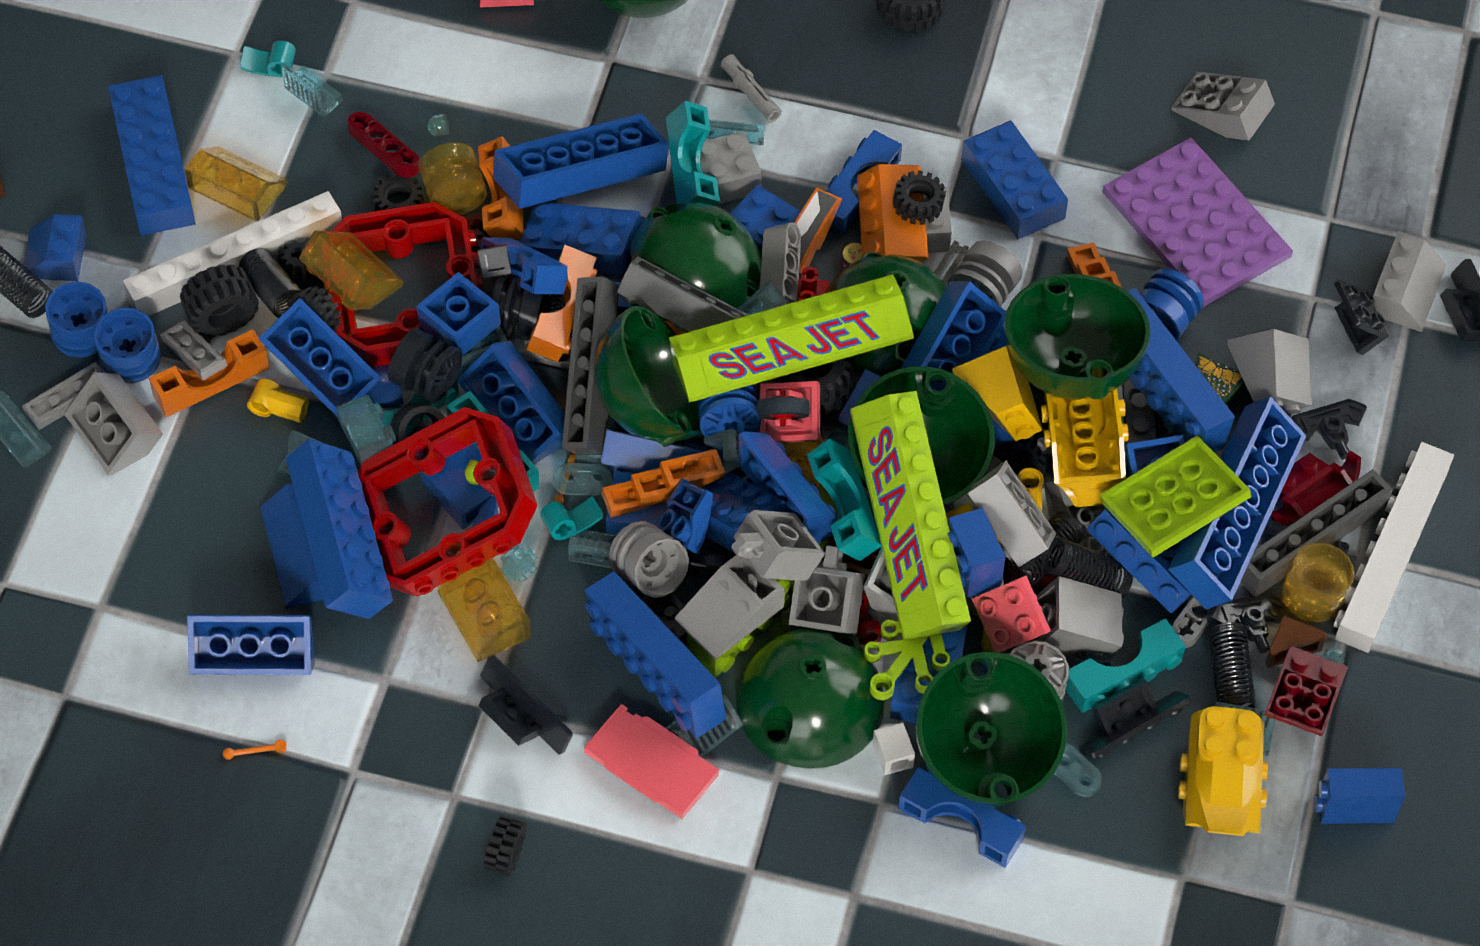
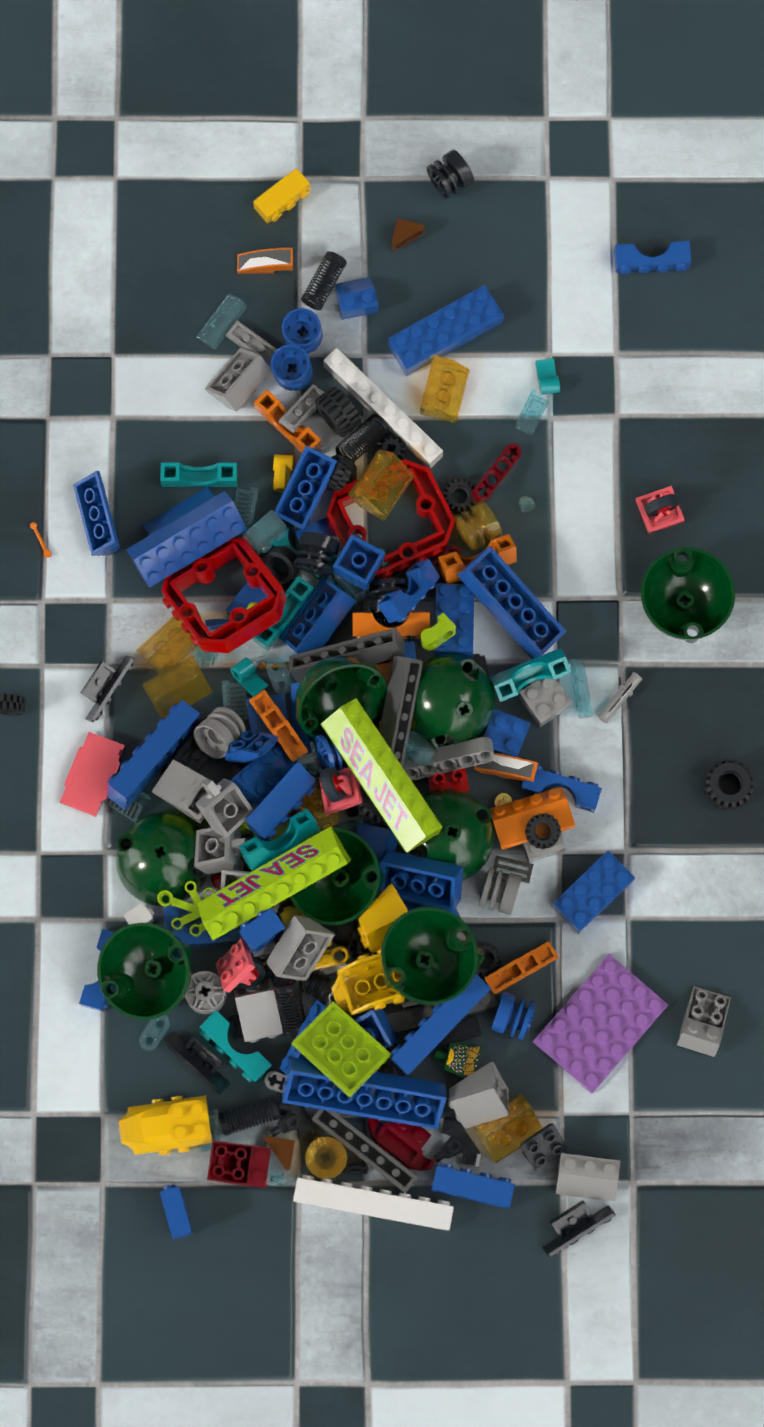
camera: 75 degrees right, 20 degrees up
tile [478,244,512,279] -> none
none -> clear yellow slope [142,656,213,719]
none -> teal arch [160,463,238,487]
none -> lime leg [421,613,456,650]
none -> blue brick [431,1163,515,1209]
none -> clear yellow slope [473,1094,542,1164]

